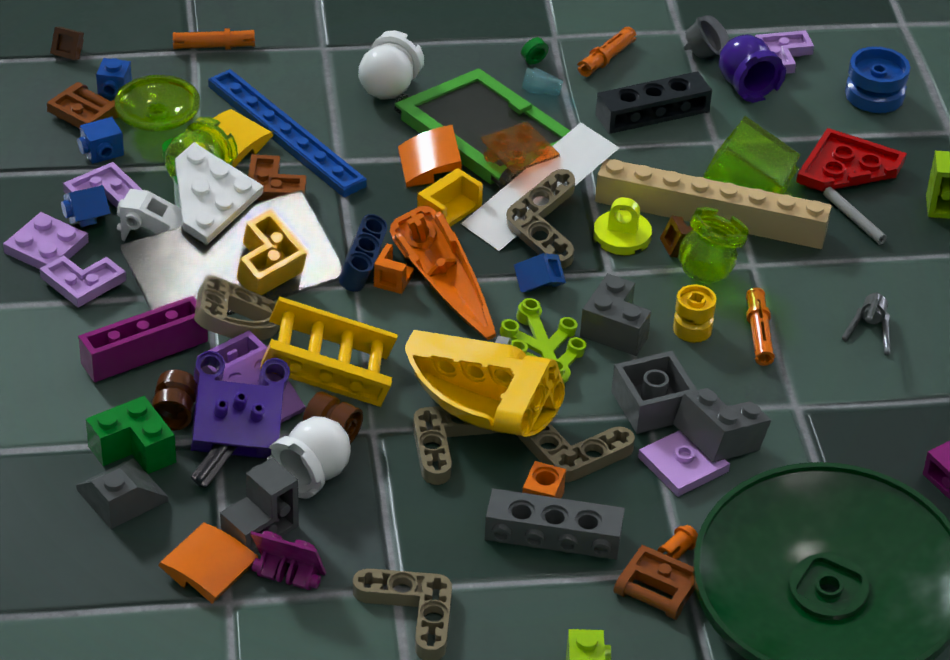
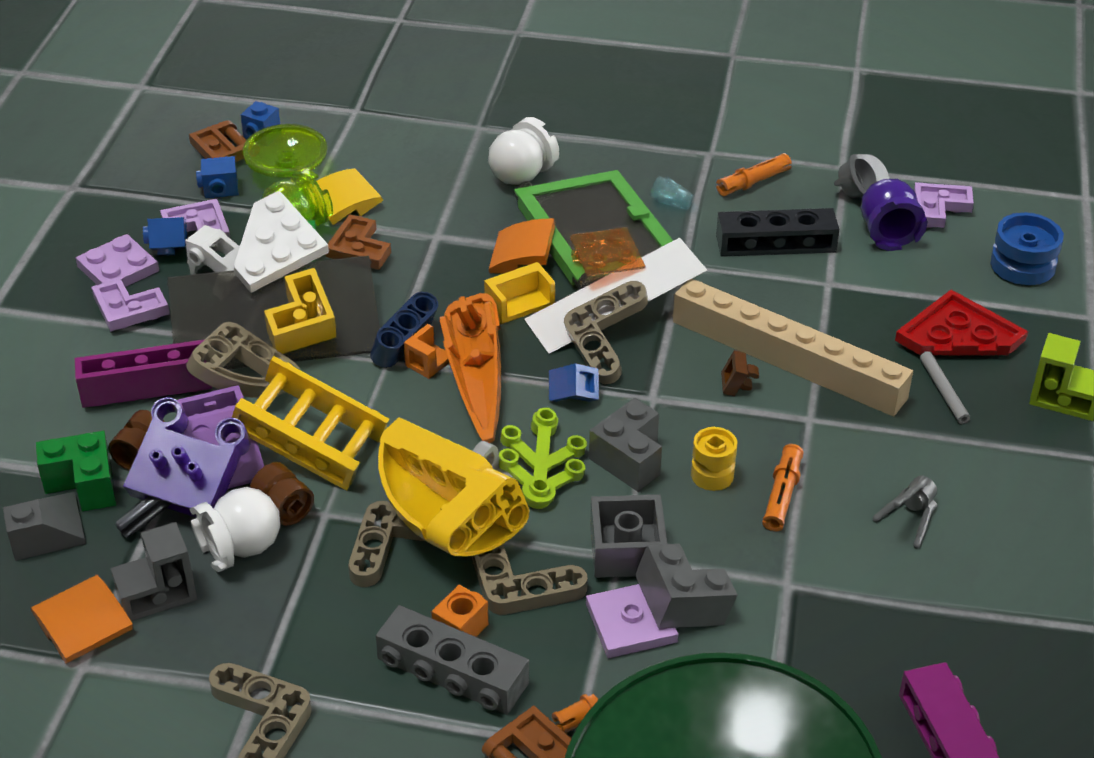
camera: 20 degrees right, 0 degrees up
reddish brown tile [50,26,84,60] -> none
orange pin [173,28,255,50] -> none
blue tile [208,69,367,198] -> none
magenta hinge [250,531,326,590] -> none
green tile [521,37,549,65] -> none
neon yellow tile [593,197,652,255] -> none
clear neon green tile [678,207,749,284] -> none
clear neon green slope [702,116,801,195] -> none

